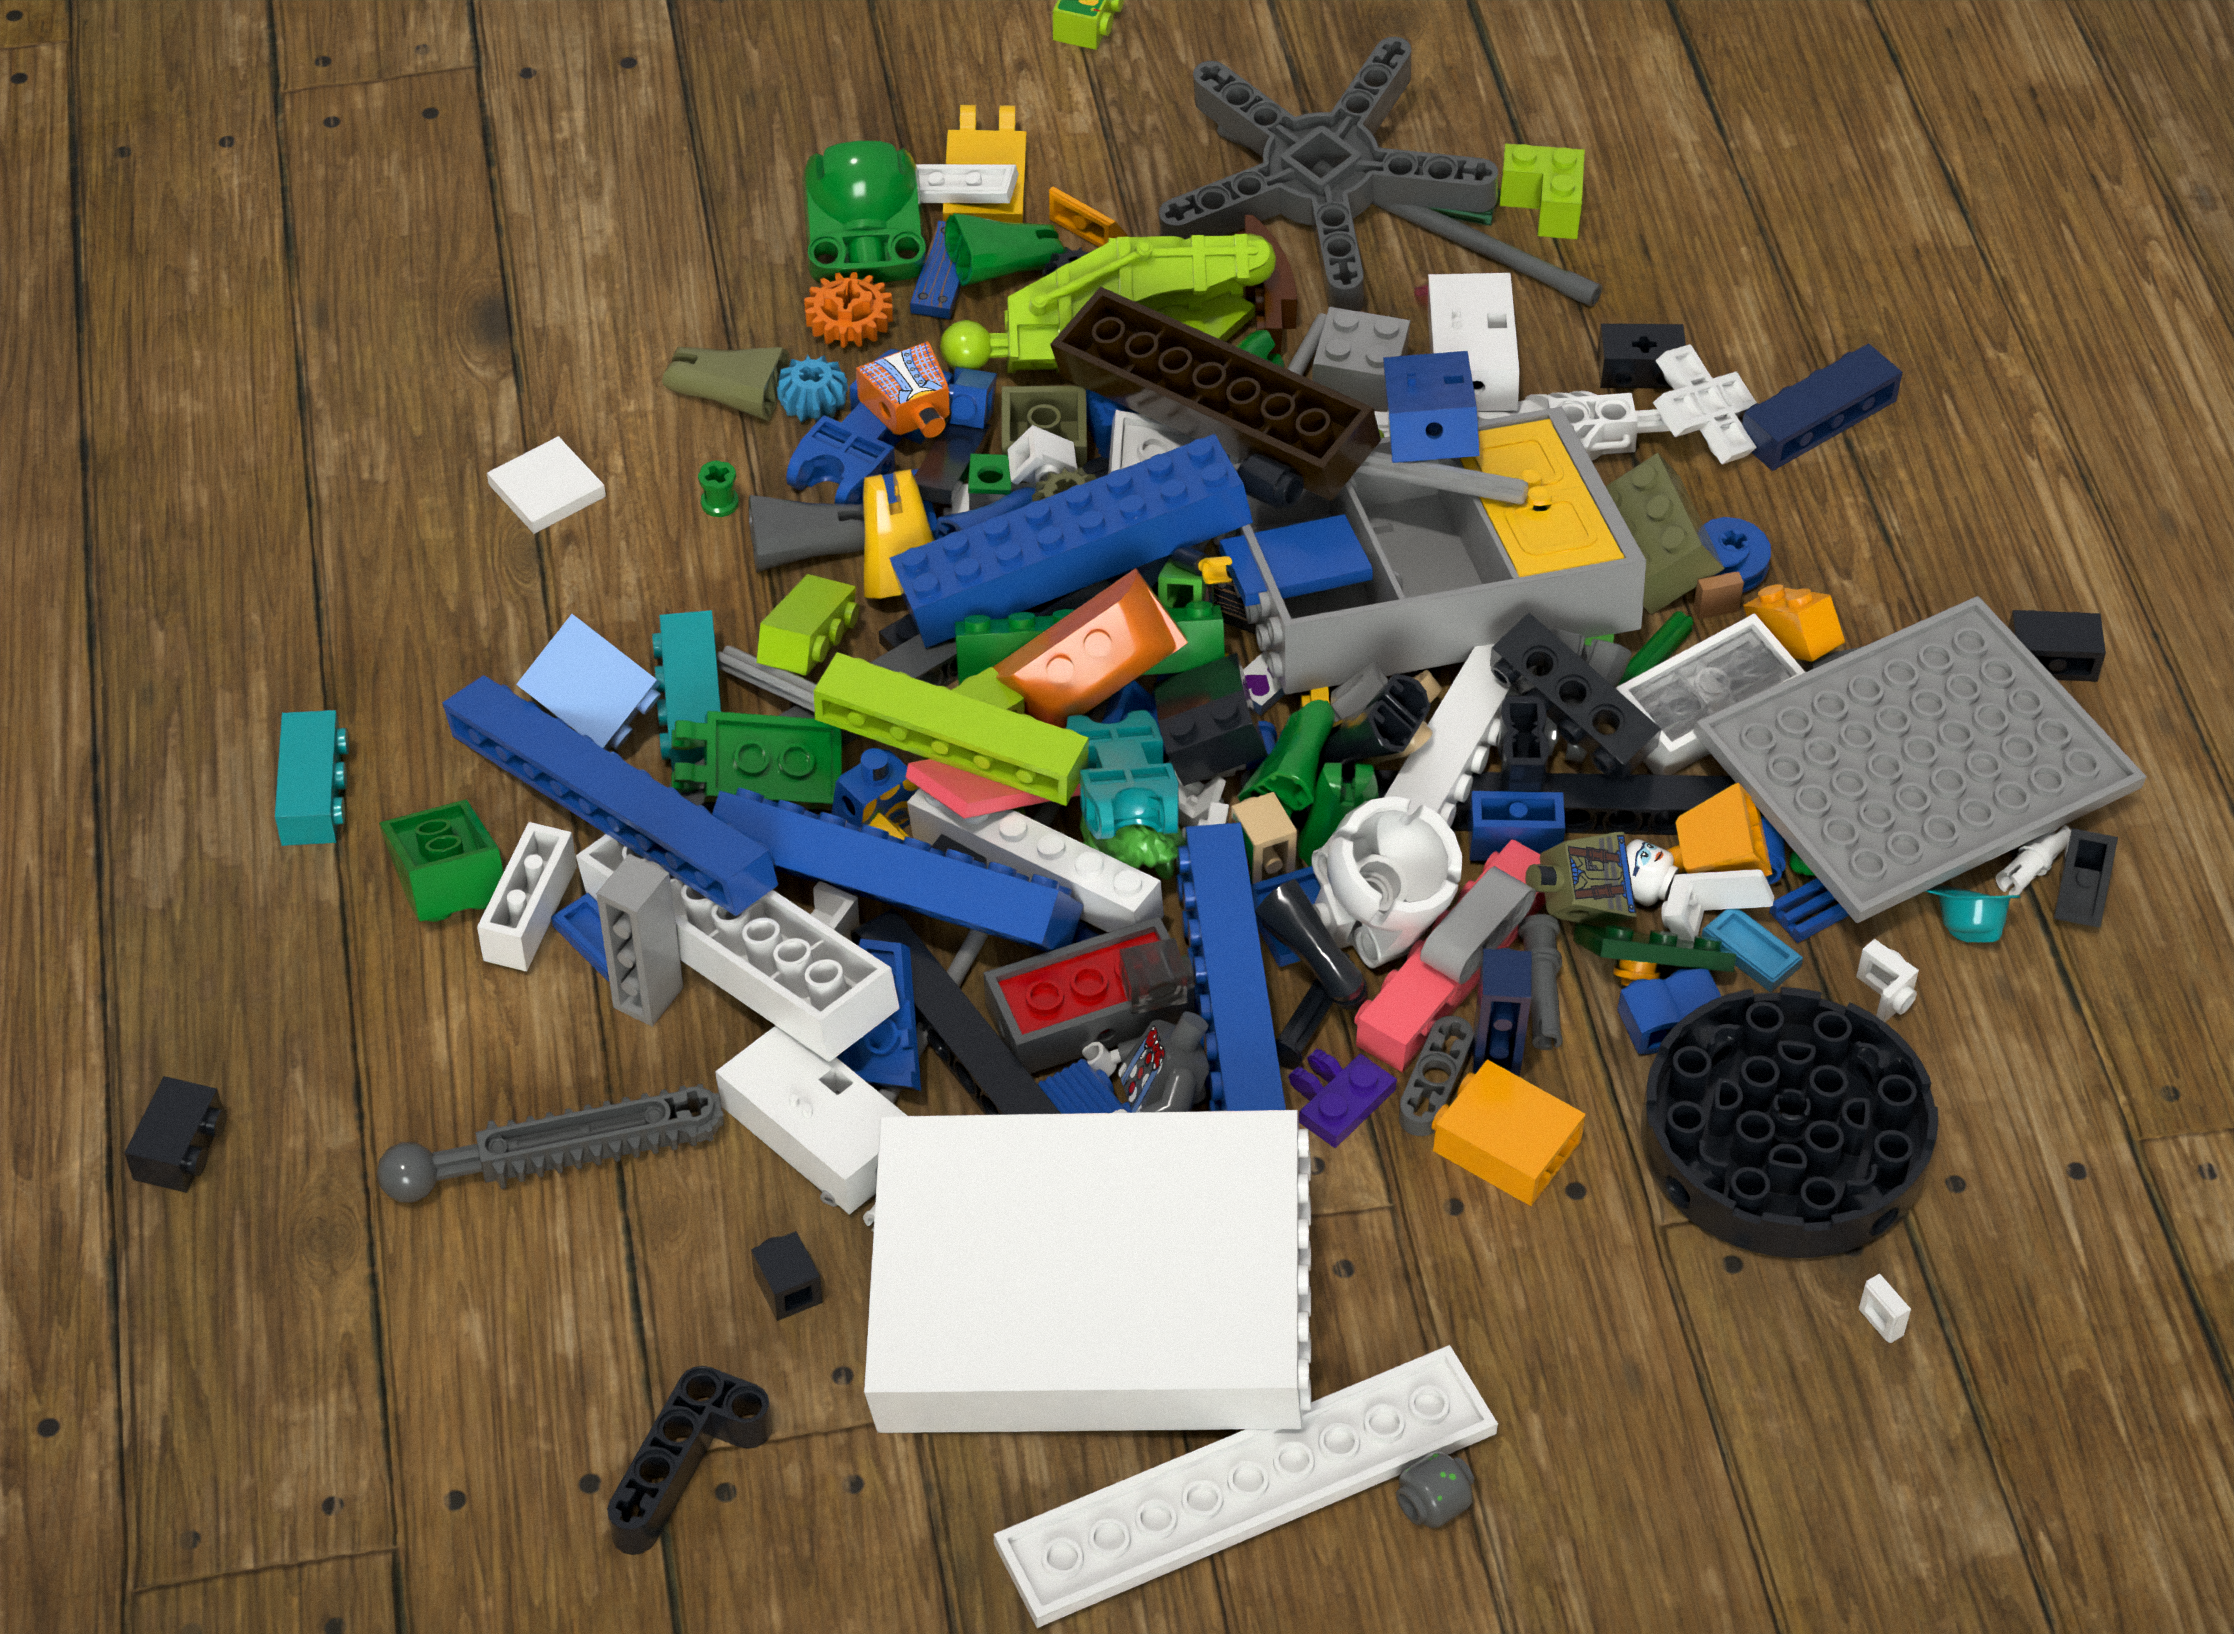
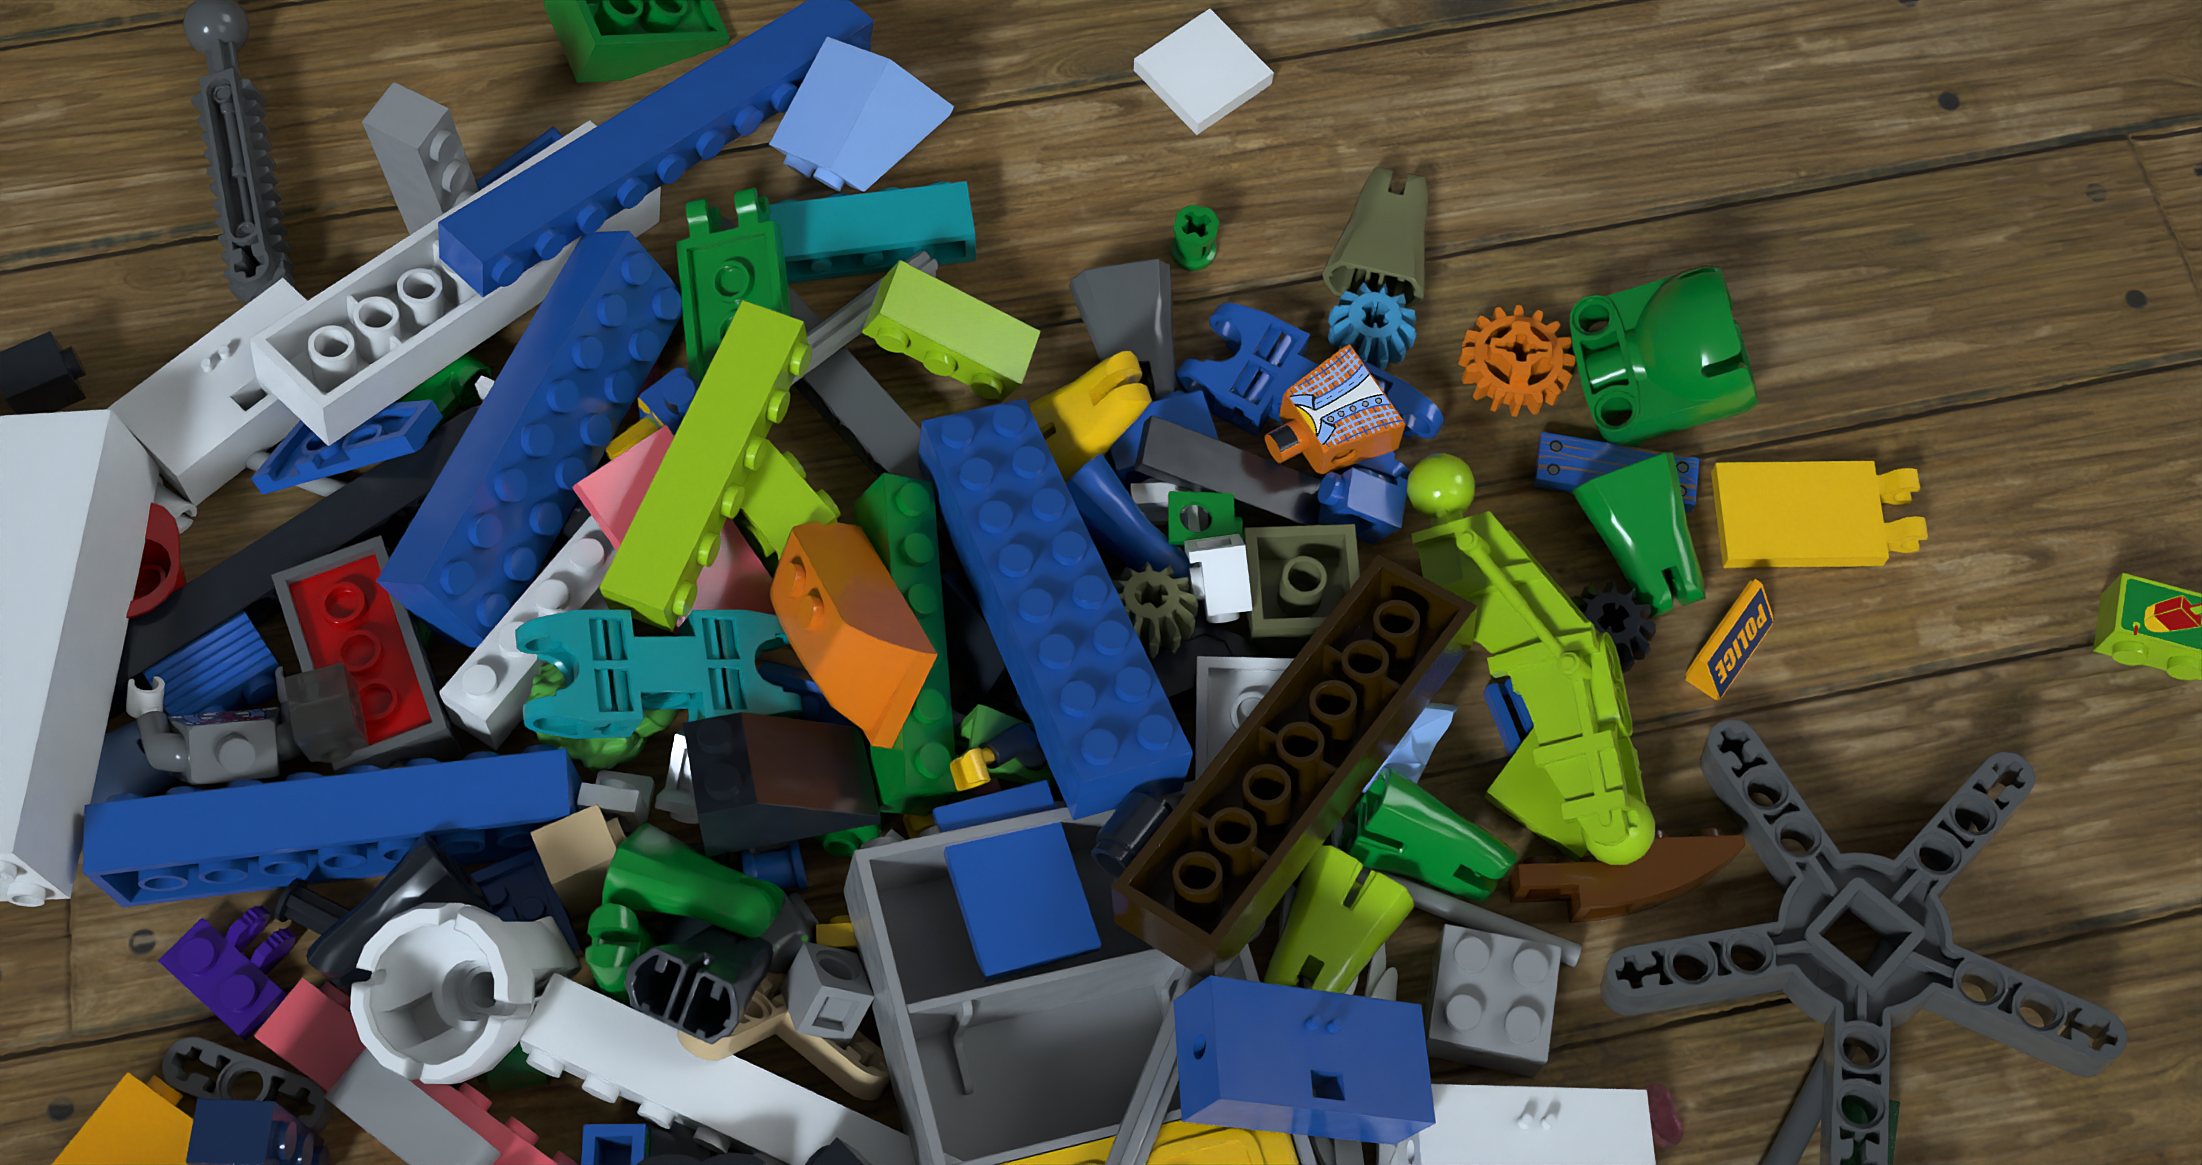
camera: 85 degrees right, 15 degrees up
white brick [477,822,577,971] -> none
white tile [916,164,1019,203] -> none

